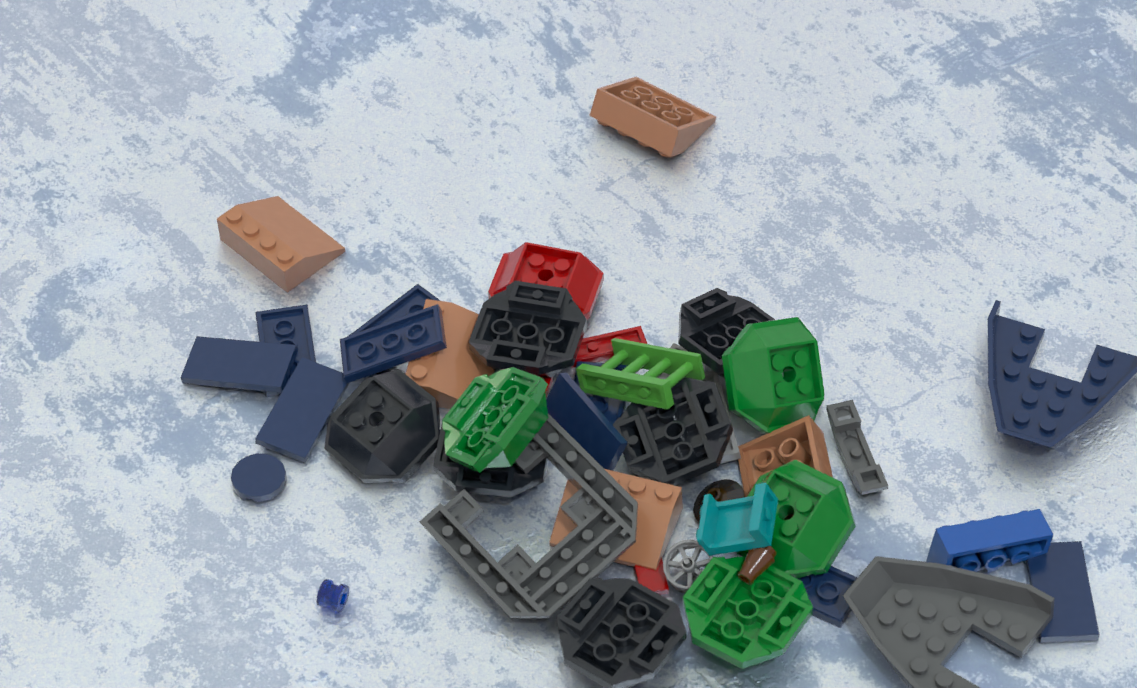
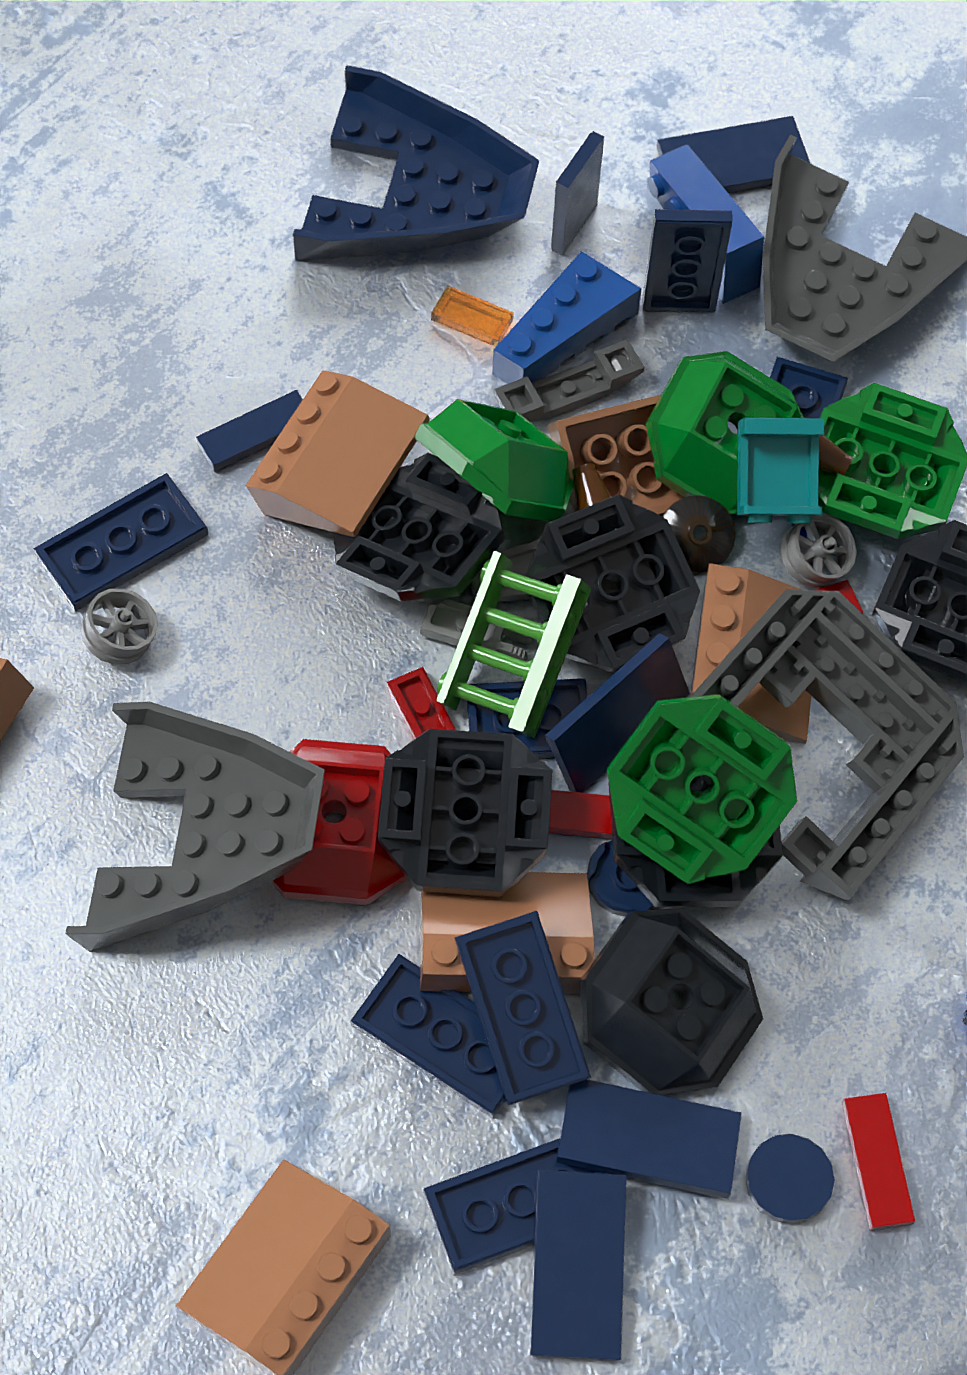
camera: 105 degrees left, 15 degrees up
none -> dark blue tile [33,473,209,612]
none -> dark grey piece [65,701,325,952]
none -> light grey wheel [80,589,158,665]
none -> dark blue tile [196,389,303,472]
none -> nougat slope [245,370,430,537]
none -> clear orange tile [431,285,514,347]
none -> blue wedge [492,251,642,384]
none -> dark blue tile [551,131,604,256]
none -> reddish brown cone [572,463,611,511]
none -> dark blue tile [642,209,733,312]
none -> red tile [842,1093,915,1231]

